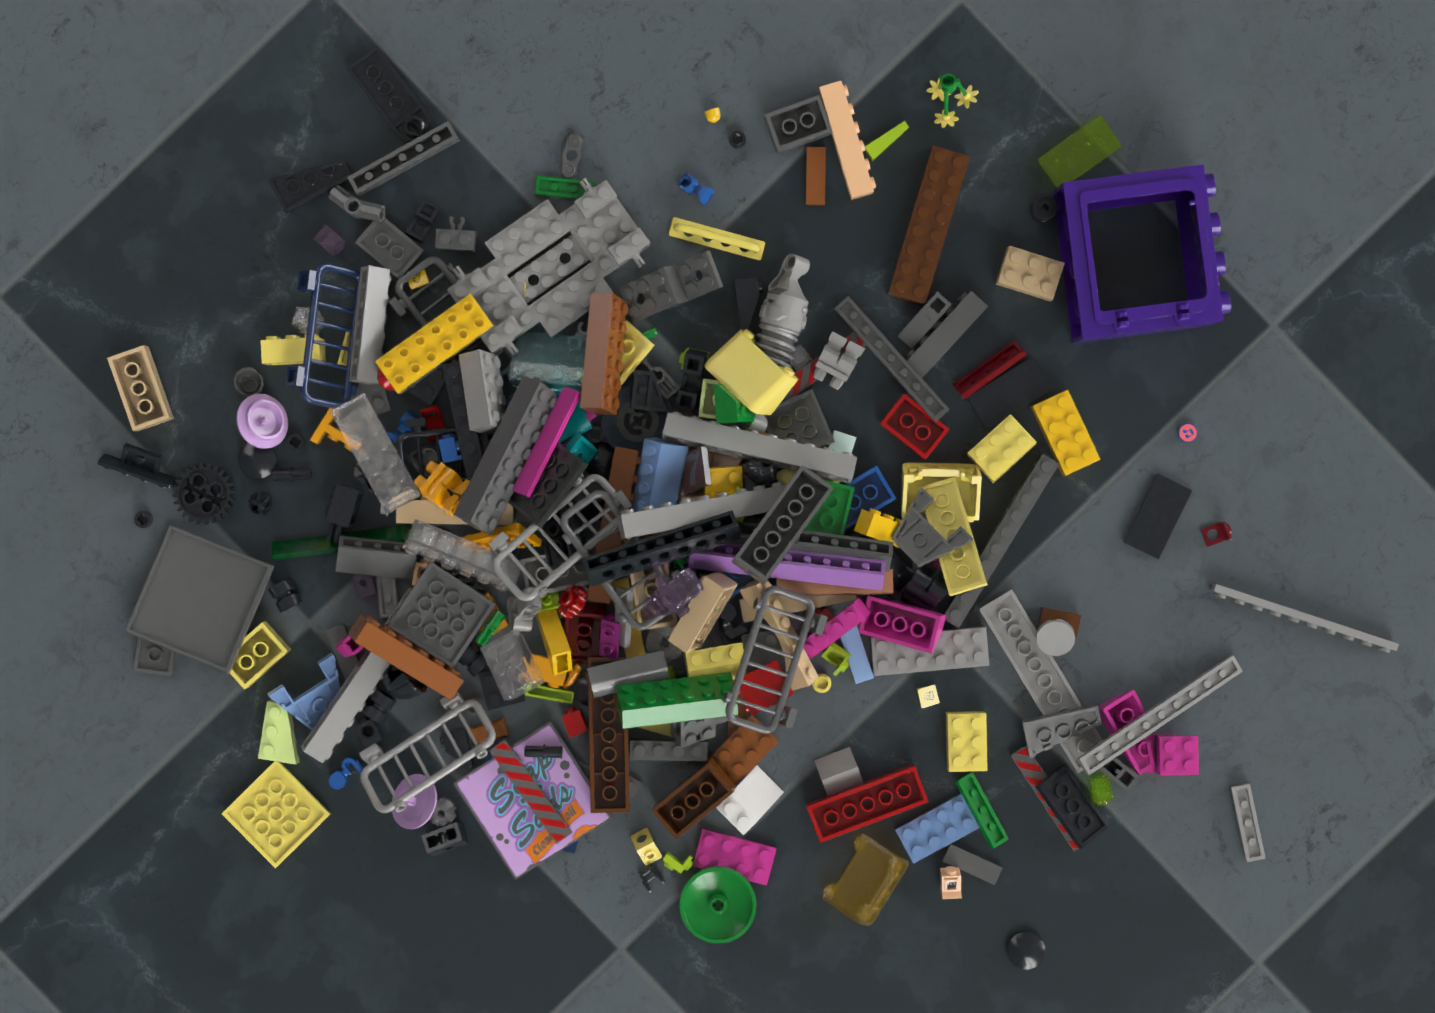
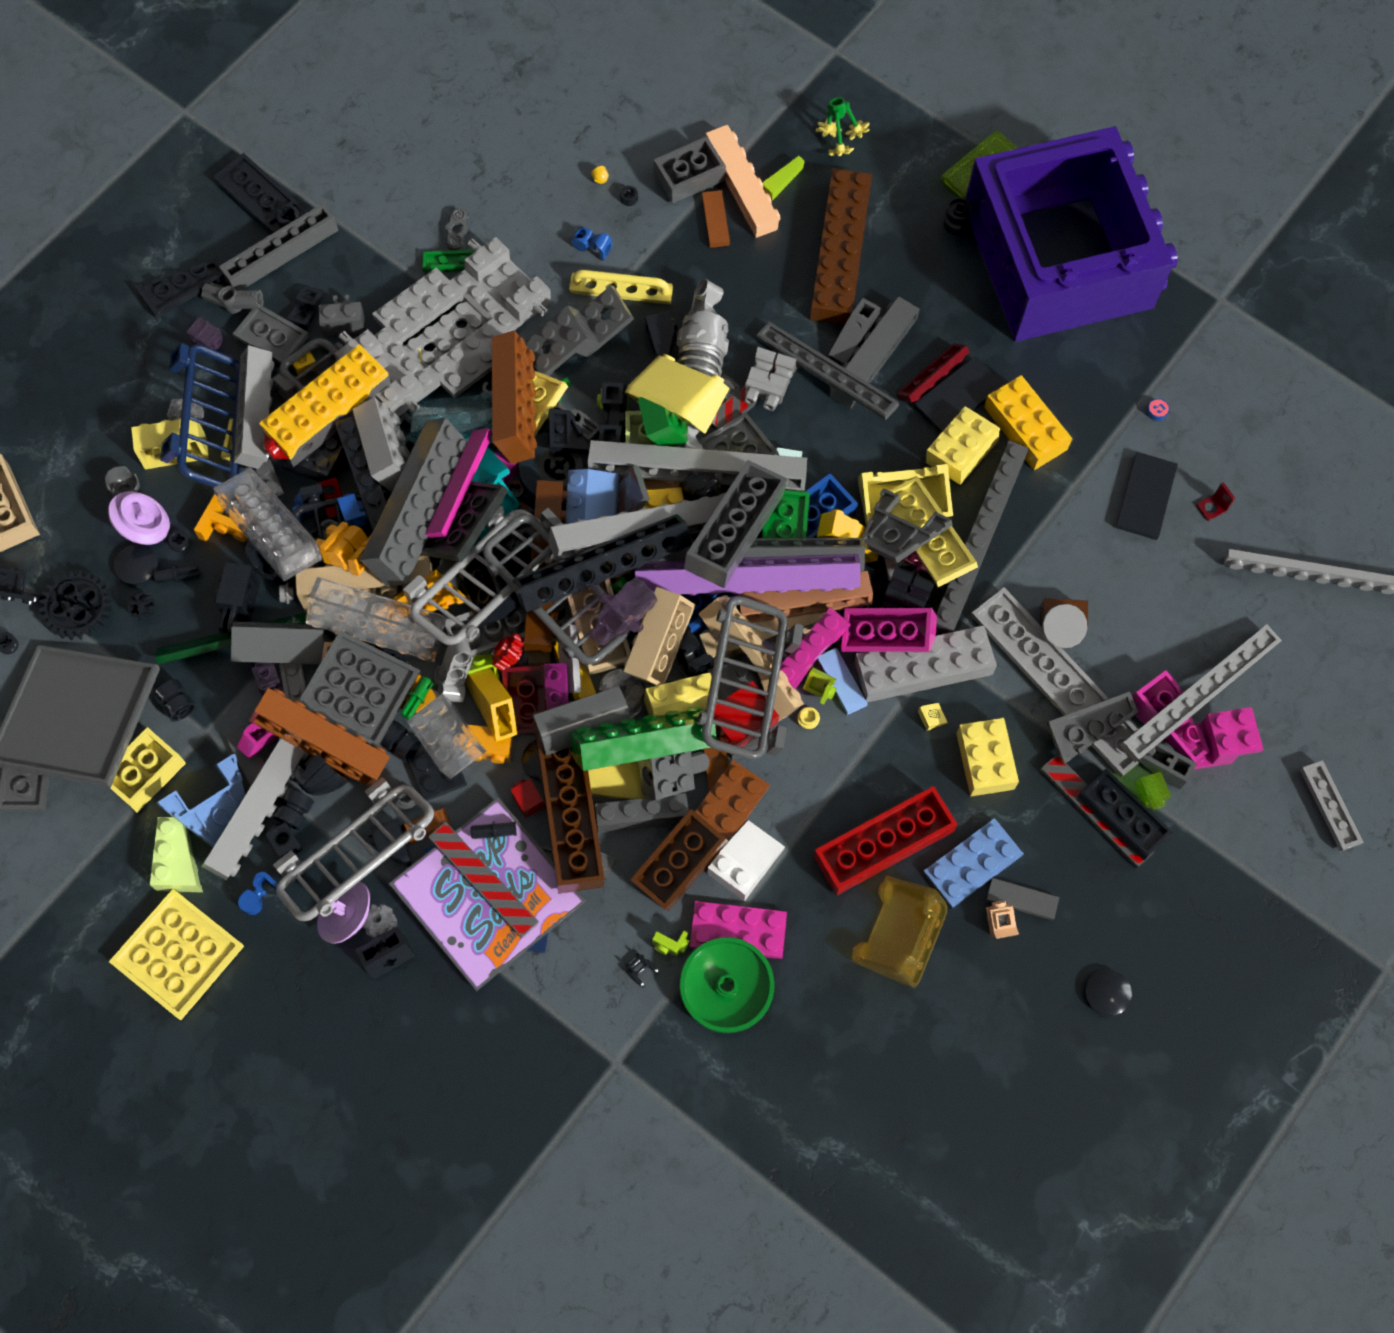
camera: 10 degrees left, 20 degrees down
lime piece [524,681,574,704] -> none
light orange piece [563,663,583,689] -> none
light yellow bracket [631,828,662,866] -> none
light grey slope [814,747,863,796] -> none
red brick [879,393,950,460] -> none
green plate [955,772,1009,849] -> none
tan brick [995,245,1065,301] -> none

